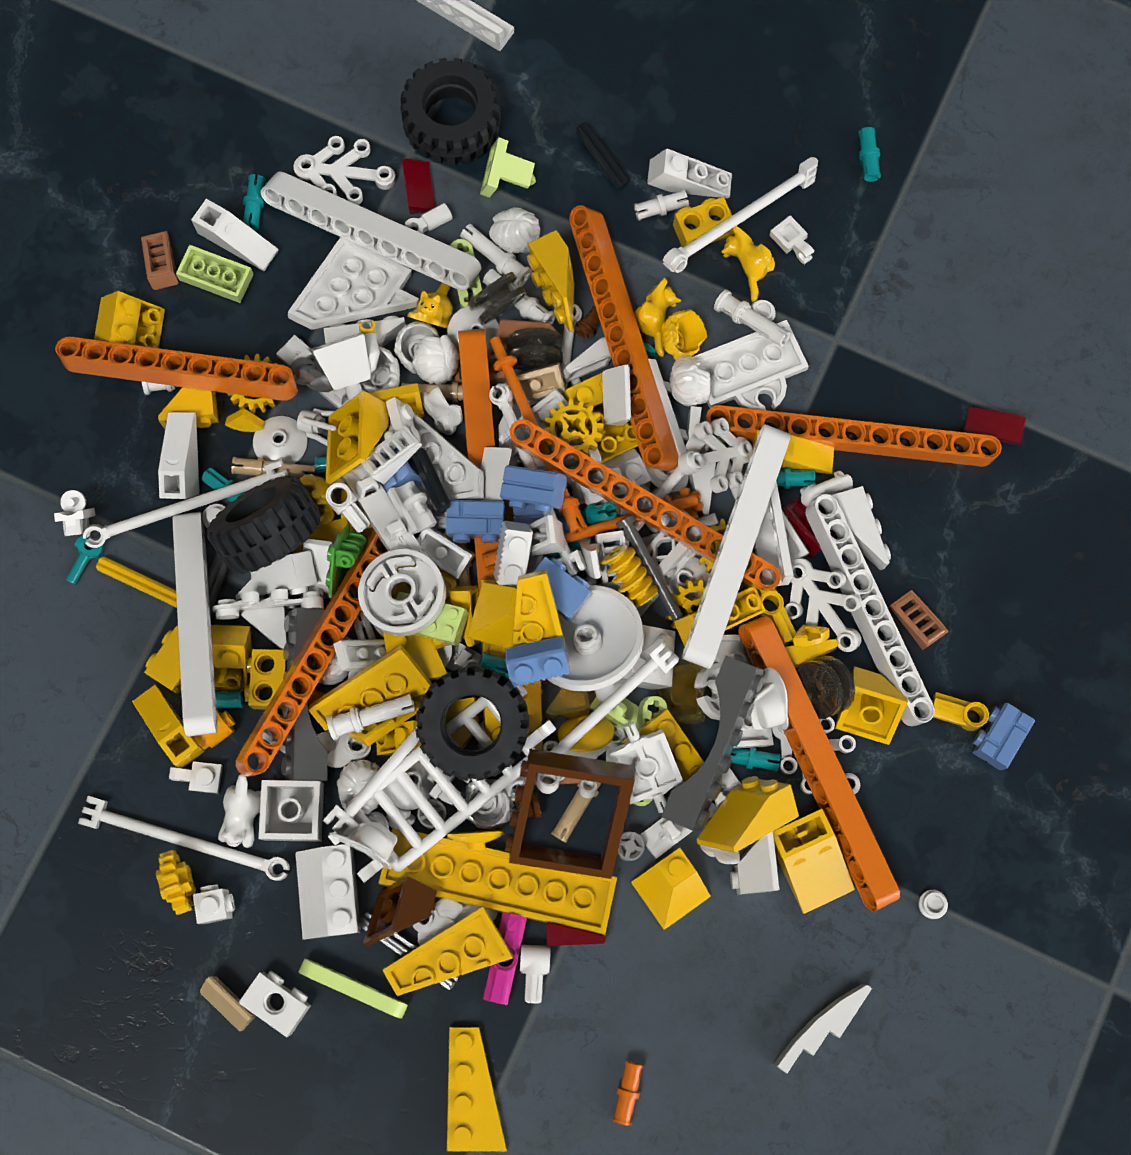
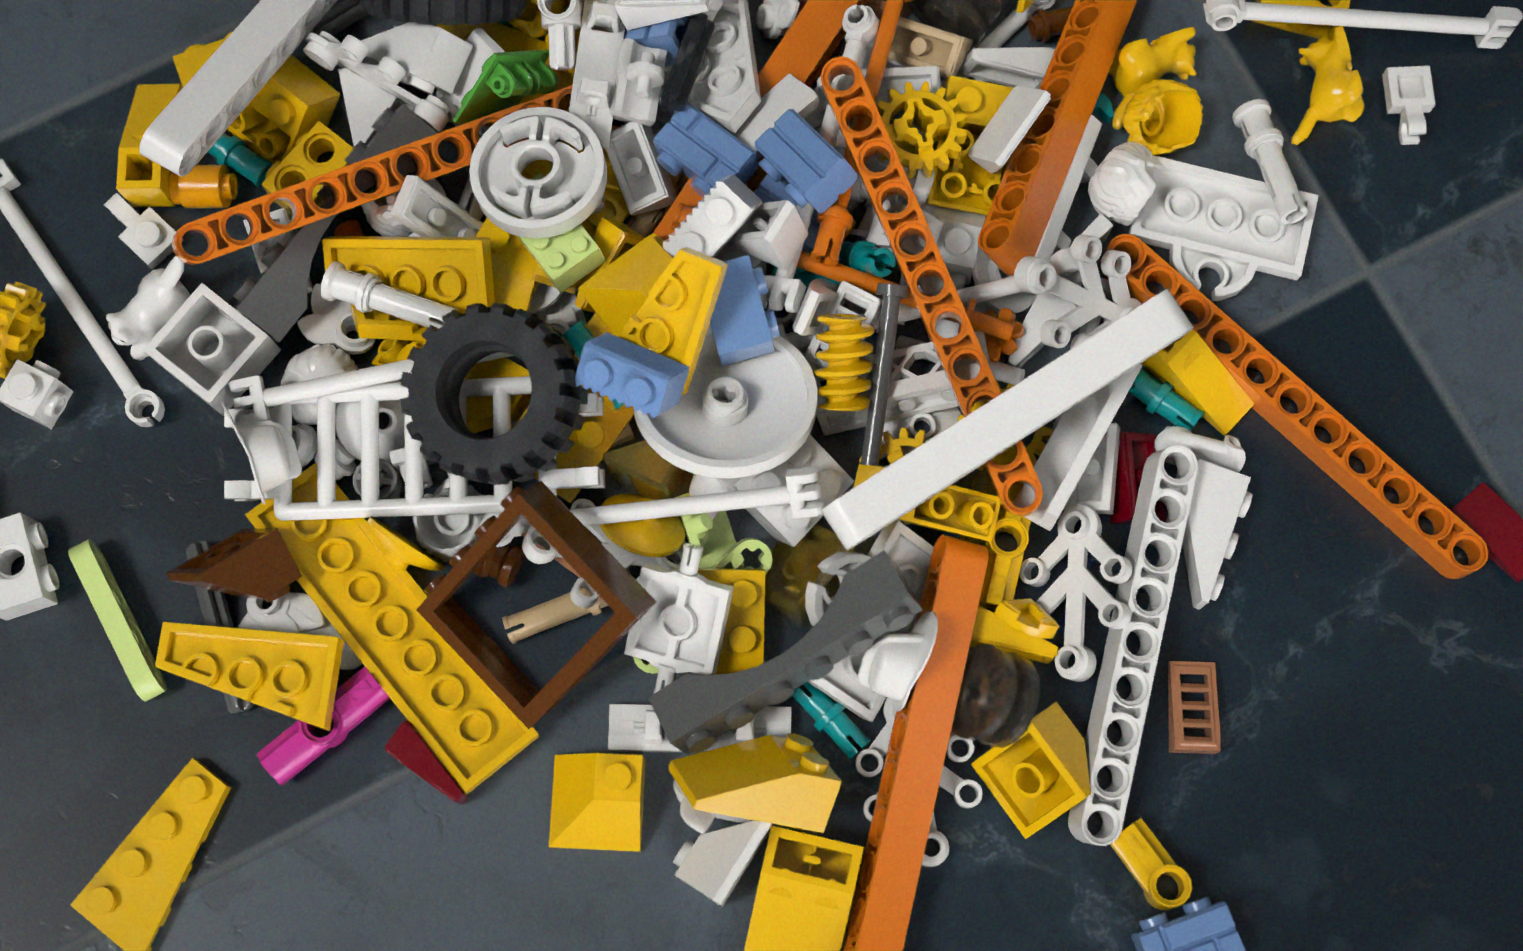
camera: 45 degrees right, 0 degrees up
white slope [295,844,361,940] -> none
white axle [520,945,551,1003] -> none
light grey wheel [617,832,645,862] -> none
white plate [751,300,776,322] -> none

